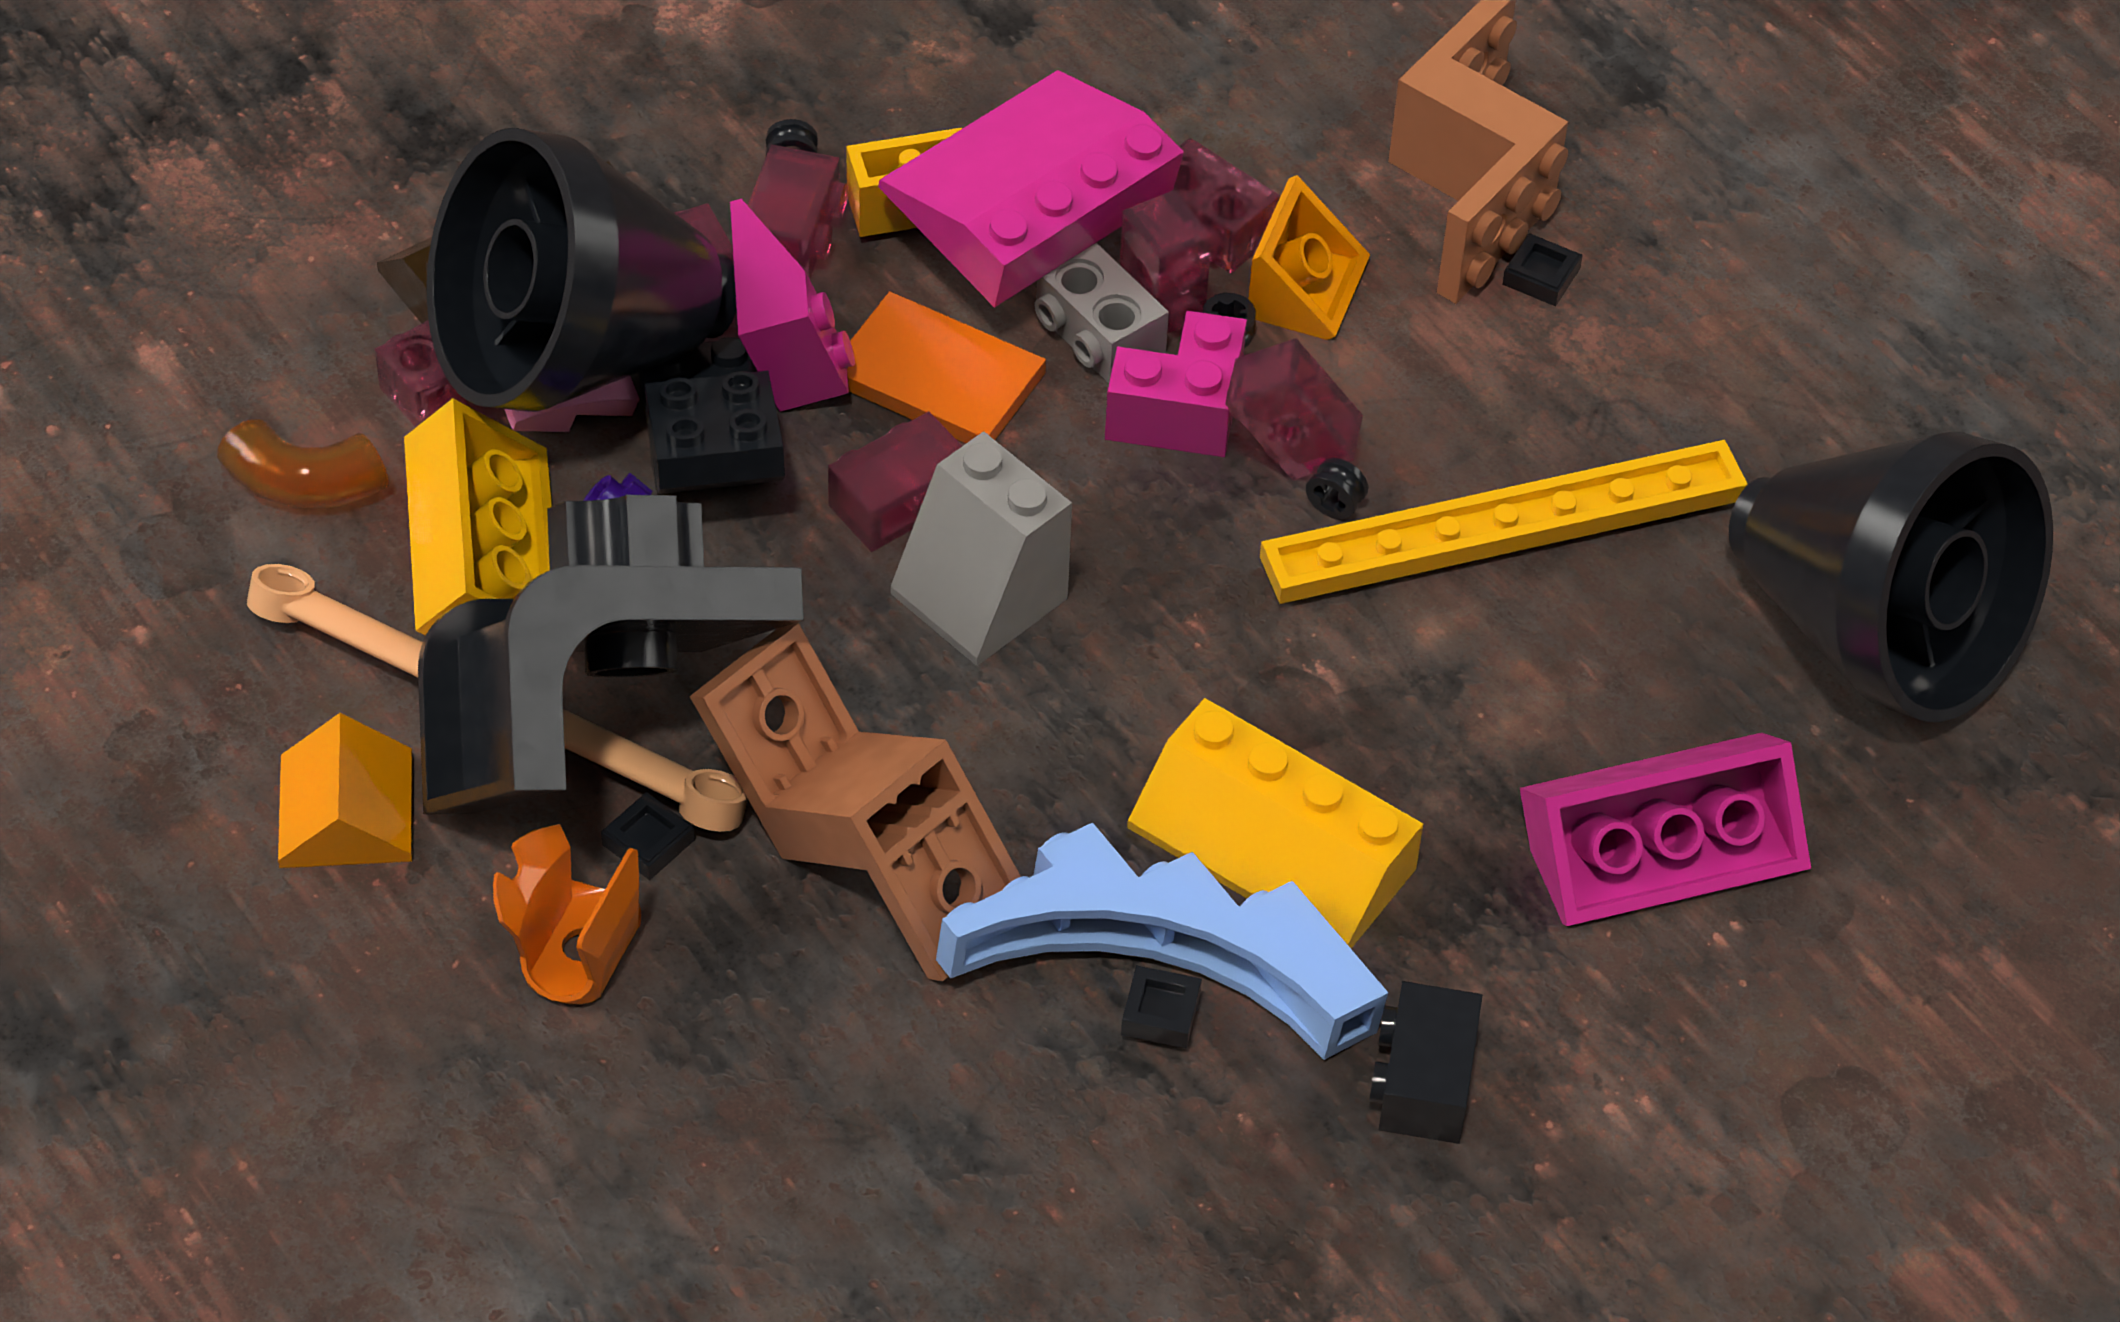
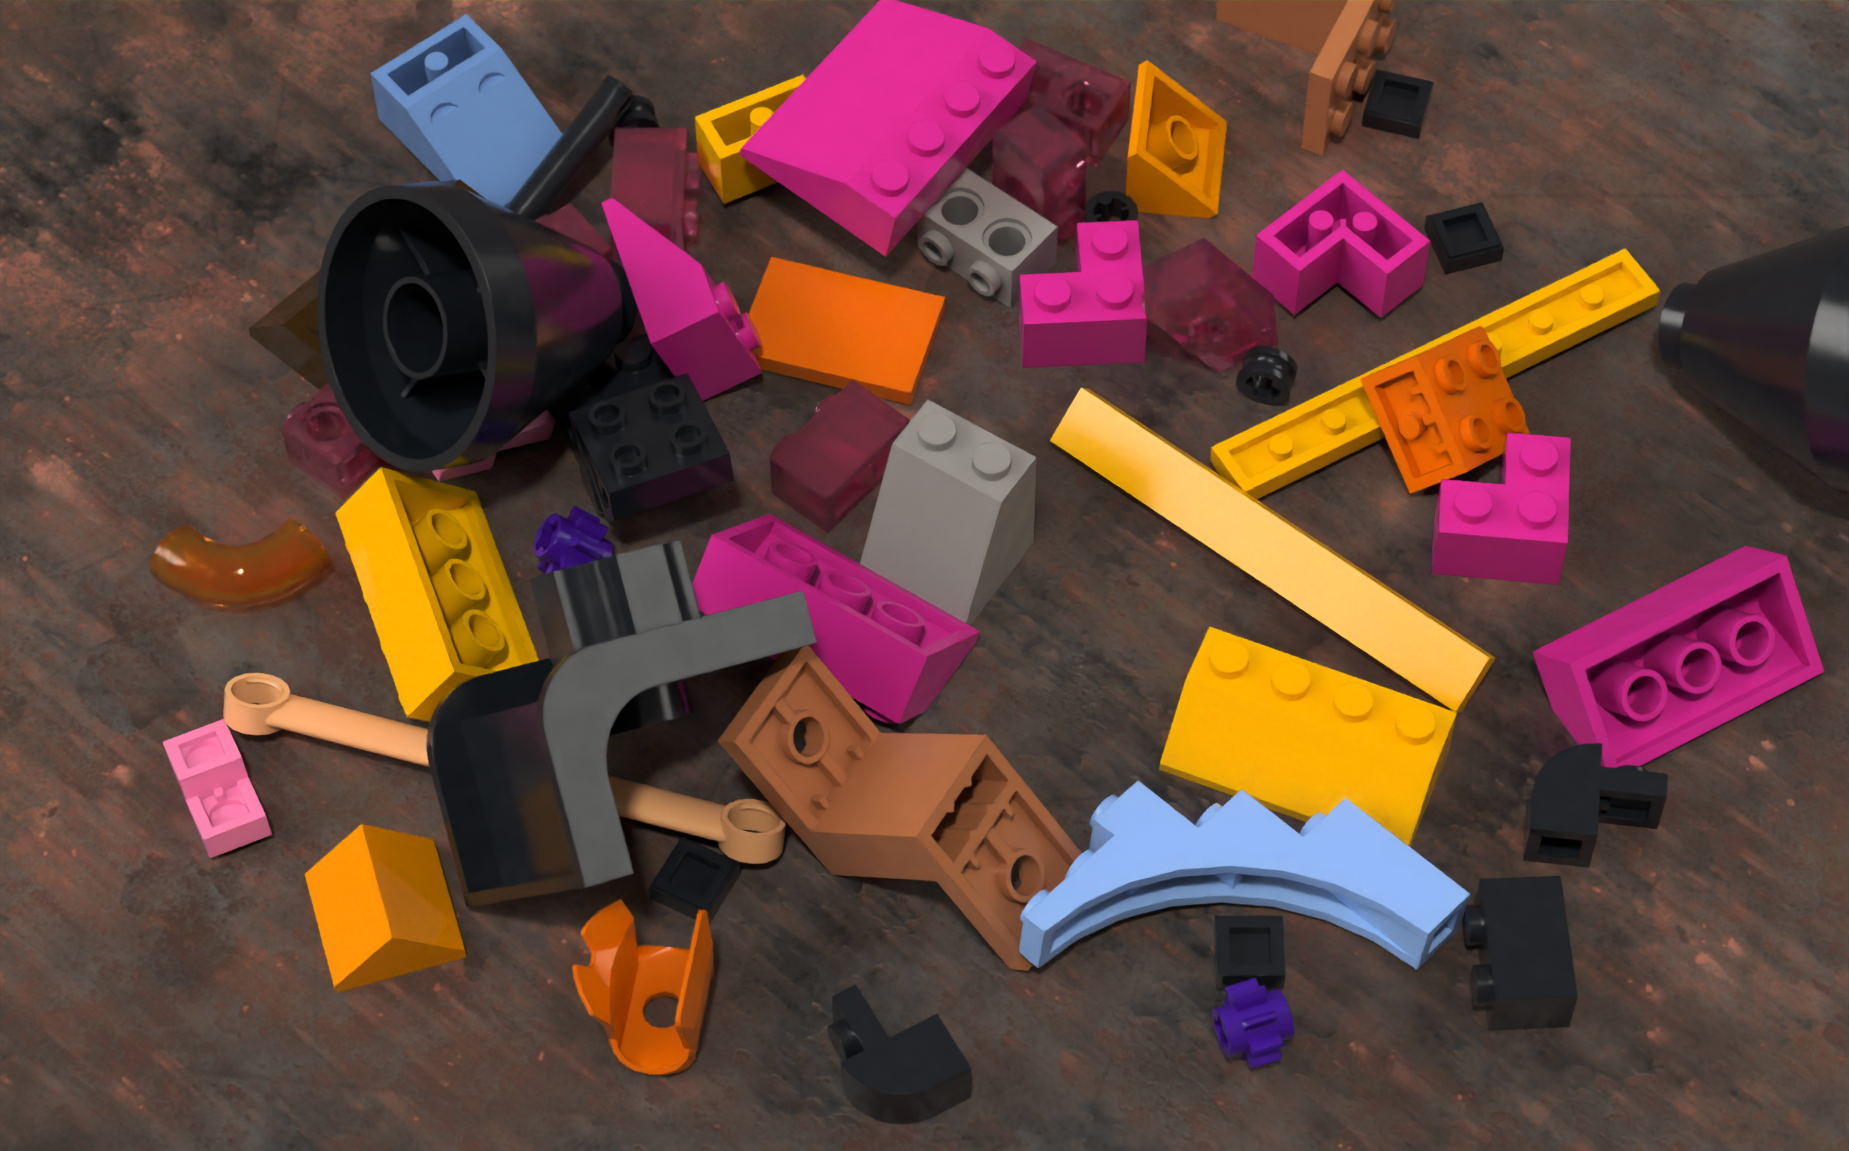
camera: 10 degrees left, 5 degrees up
none -> bright pink slope [162,719,272,858]
none -> medium blue slope [370,14,563,208]
none -> black pin [506,75,637,223]
none -> dark pink slope [692,513,981,724]
none -> black brick [827,984,971,1124]
none -> yellow tile [1050,387,1495,712]
none -> dark purple gear [1212,978,1295,1069]
none -> dark pink brick [1252,169,1430,318]
none -> orange bracket [1360,326,1530,494]
none -> black tile [1424,202,1504,275]
none -> dark pink brick [1431,432,1571,585]
none -> black brick [1523,743,1668,868]

